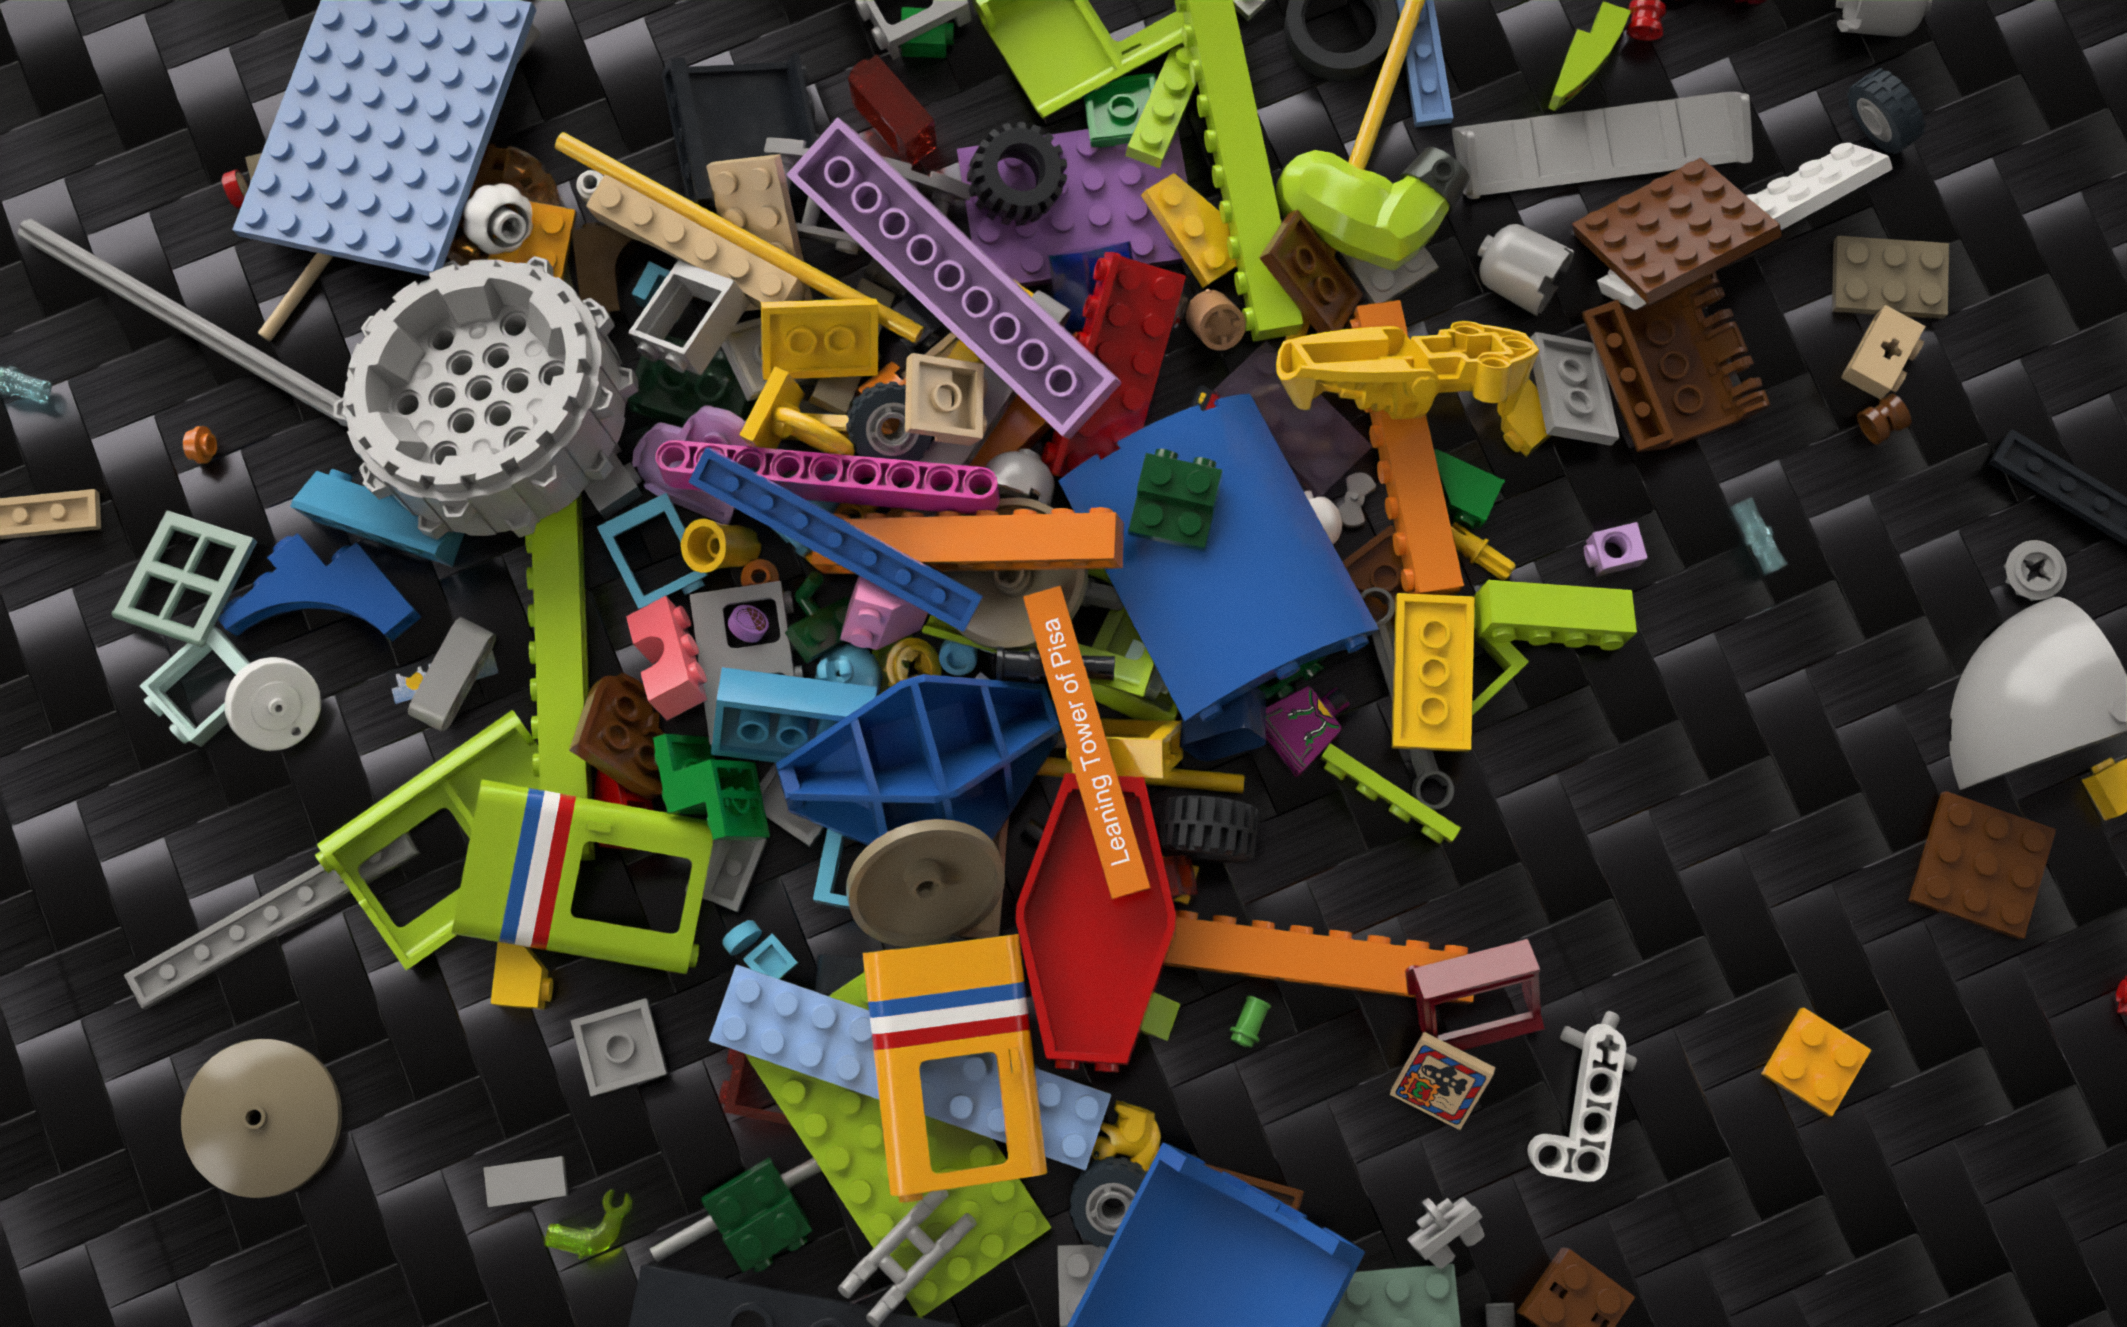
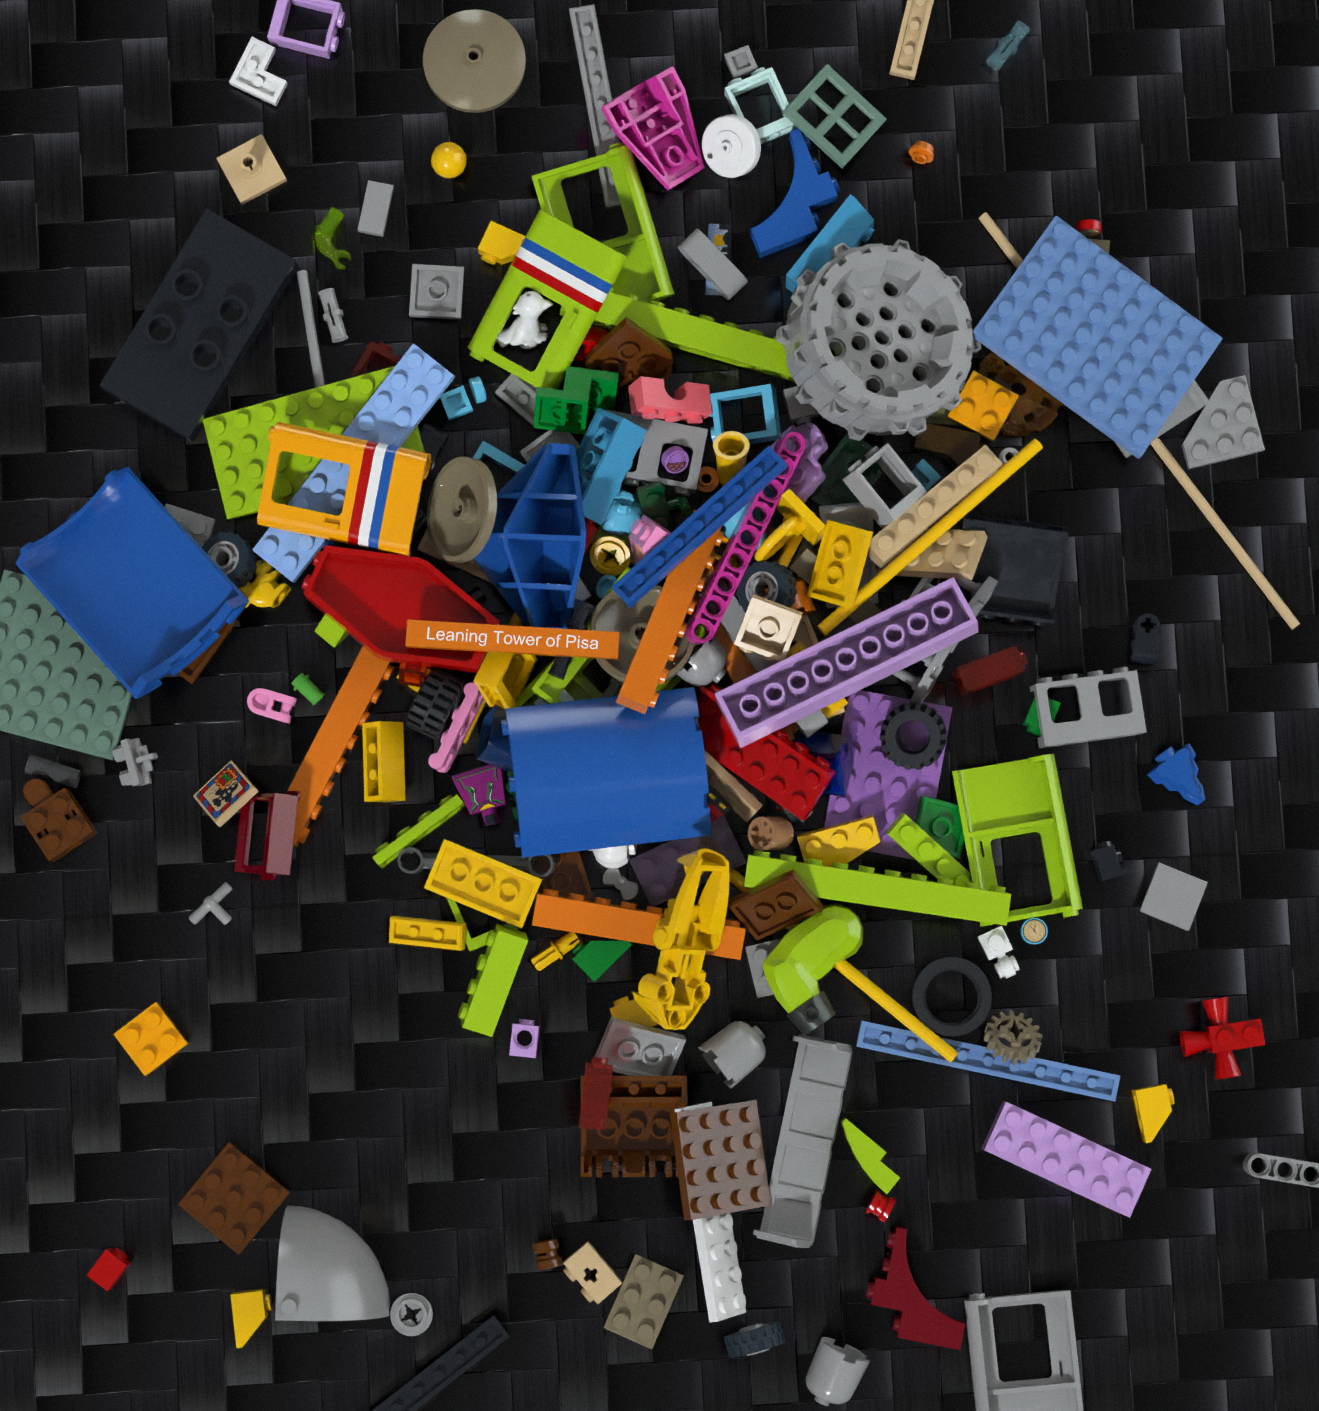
camera: 110 degrees right, 5 degrees up
light grey axle [18,219,347,427] -> none
white plant [463,183,533,255] -> none
dark green plate [702,1157,812,1273] -> none
light grey piece [838,1189,977,1327] -> none
dark green plate [1128,449,1223,552] -> none
white beam [1527,1024,1626,1182] -> none
clear light blue pin [1730,497,1787,575] -> none
none -> bright pink plate [247,688,297,724]
none -> light grey pin [318,288,348,343]
none -> yellow brick [362,721,405,802]
none -> yellow tile [389,916,466,951]
none -> bright pink plate [428,682,484,773]
none -> yellow piece [431,142,467,178]
none -> white animal [496,291,553,349]
none -> clear red window [579,1057,613,1130]
none -> dark pink wedge [601,66,704,190]
none -> tan plate [705,751,763,822]
none -> light grey plate [724,45,758,80]

